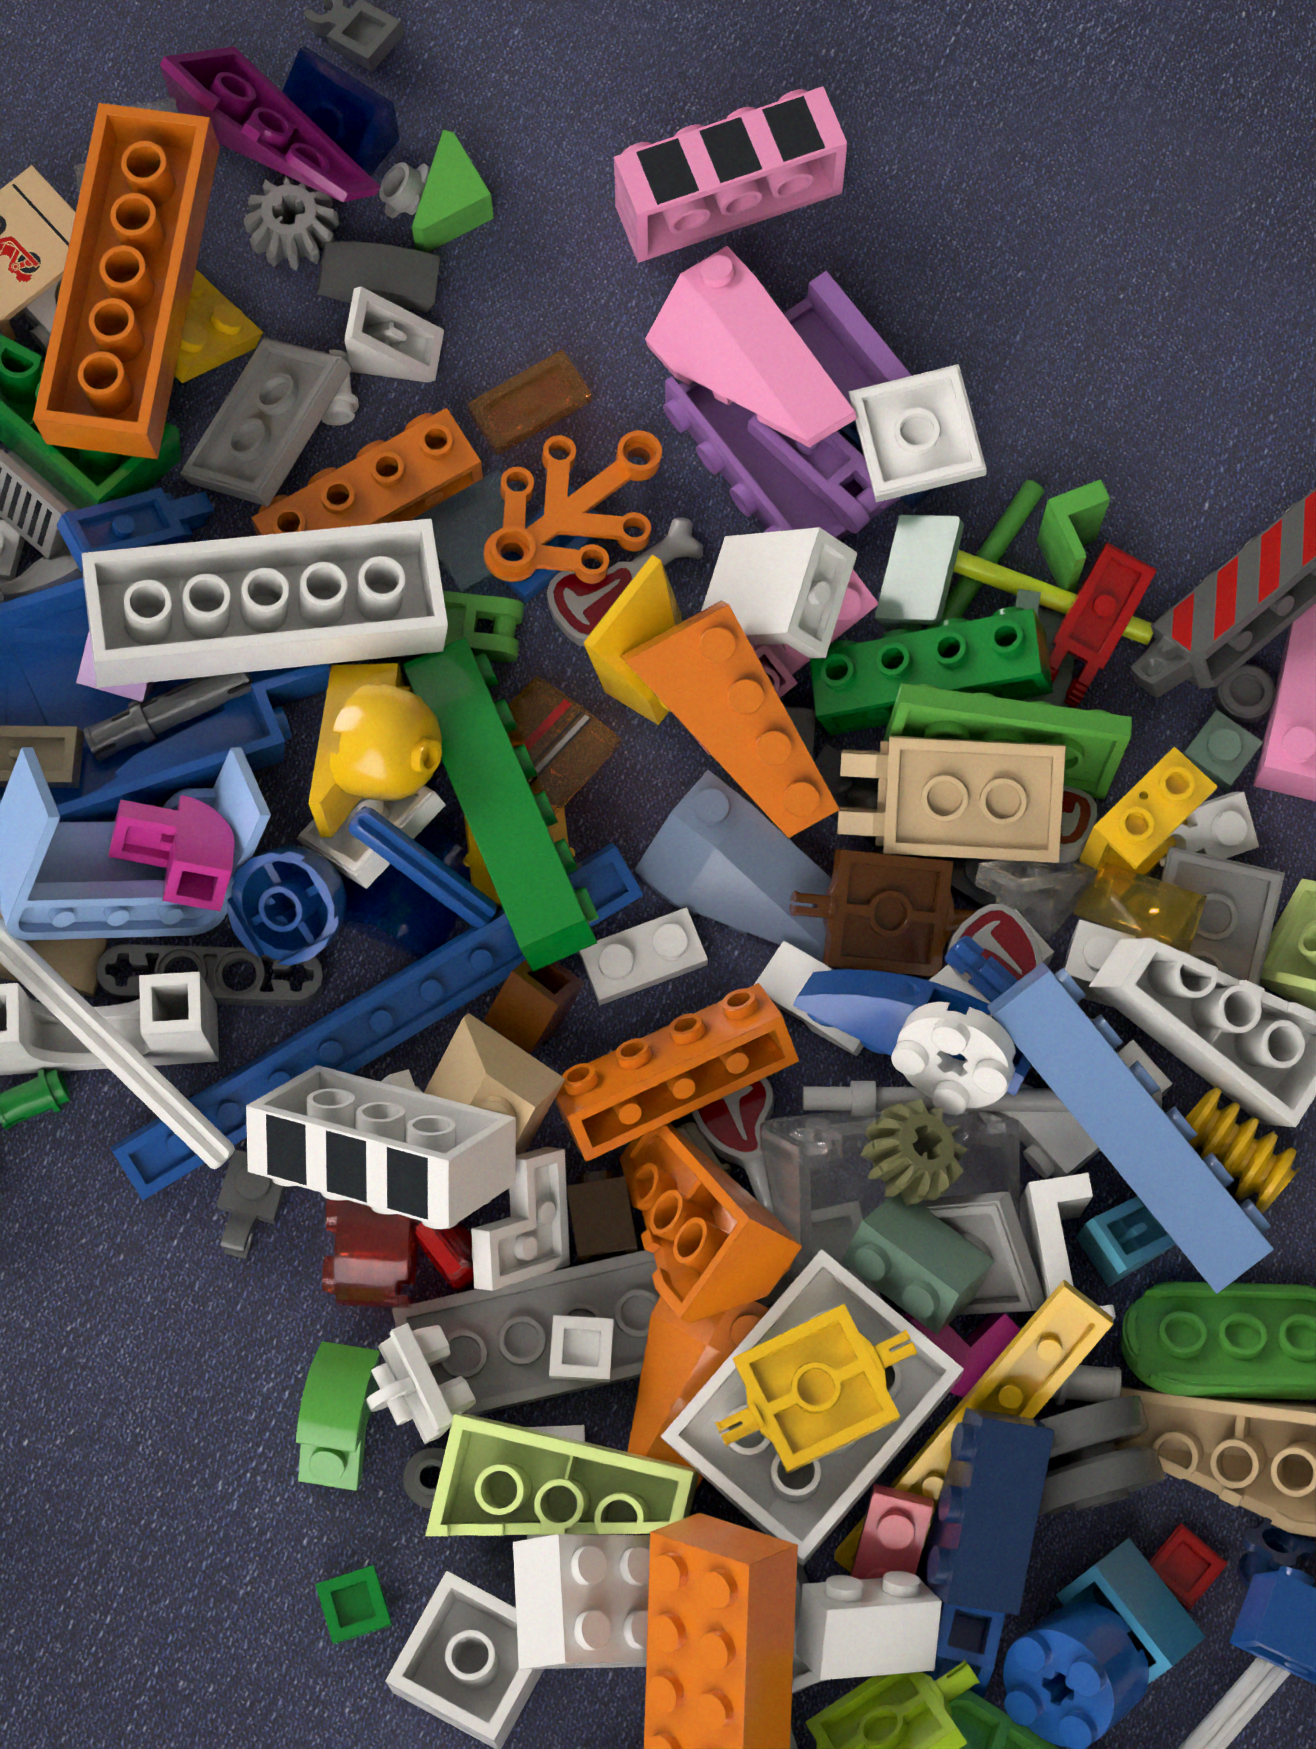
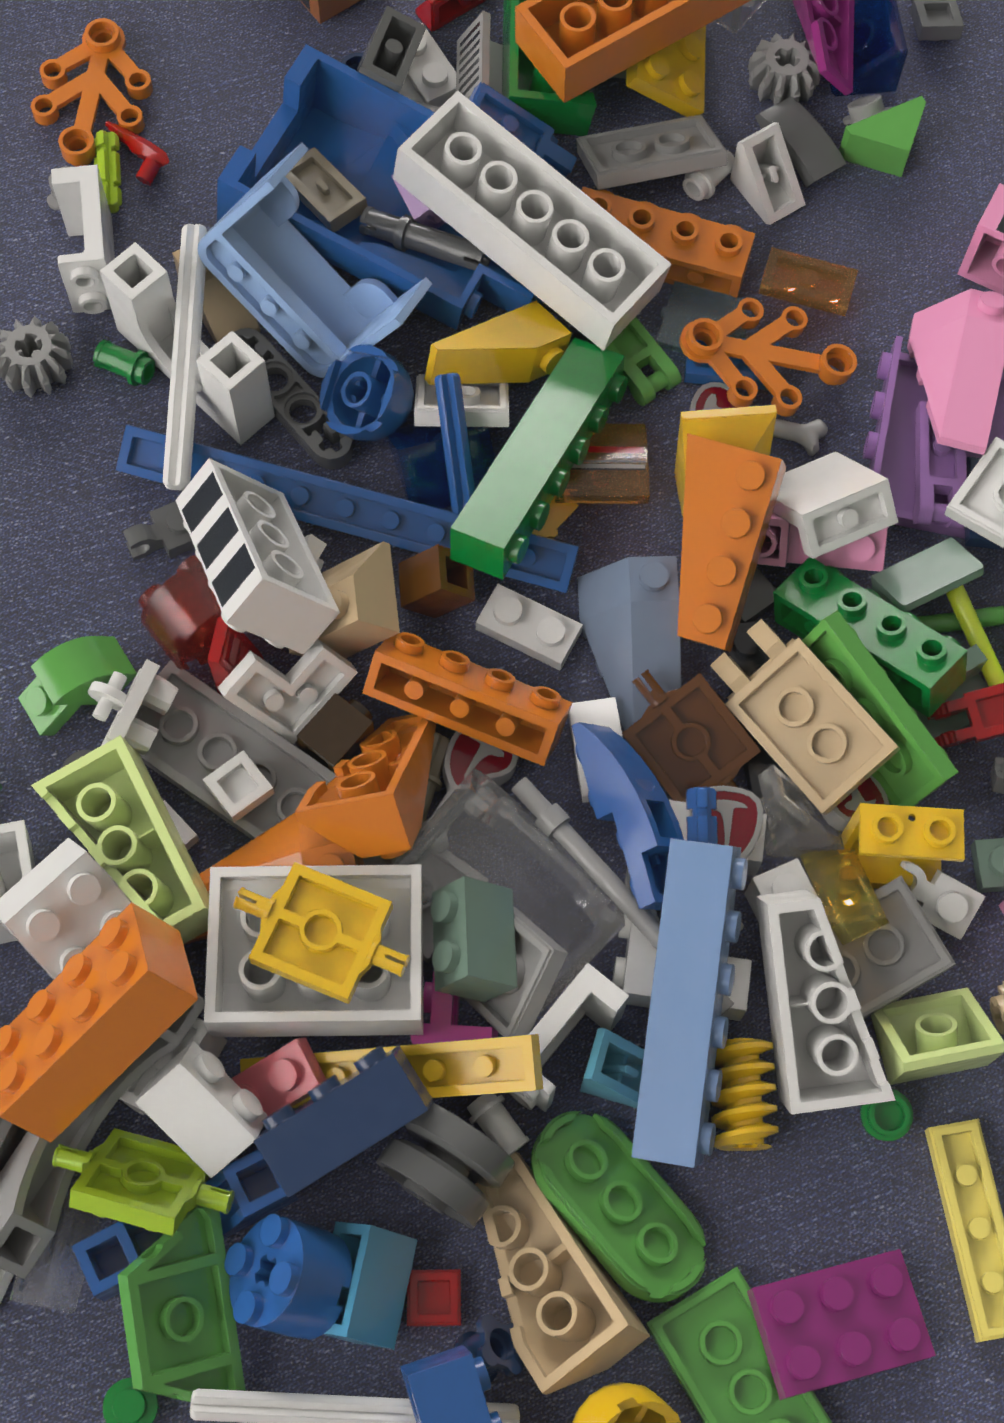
camera: 45 degrees right, 5 degrees down
dark pink brick [108,795,235,912] -> none
yellow cylinder [329,683,442,802] -> none
olive gear [860,1099,967,1206] -> none
white plate [891,1002,1016,1115] -> none

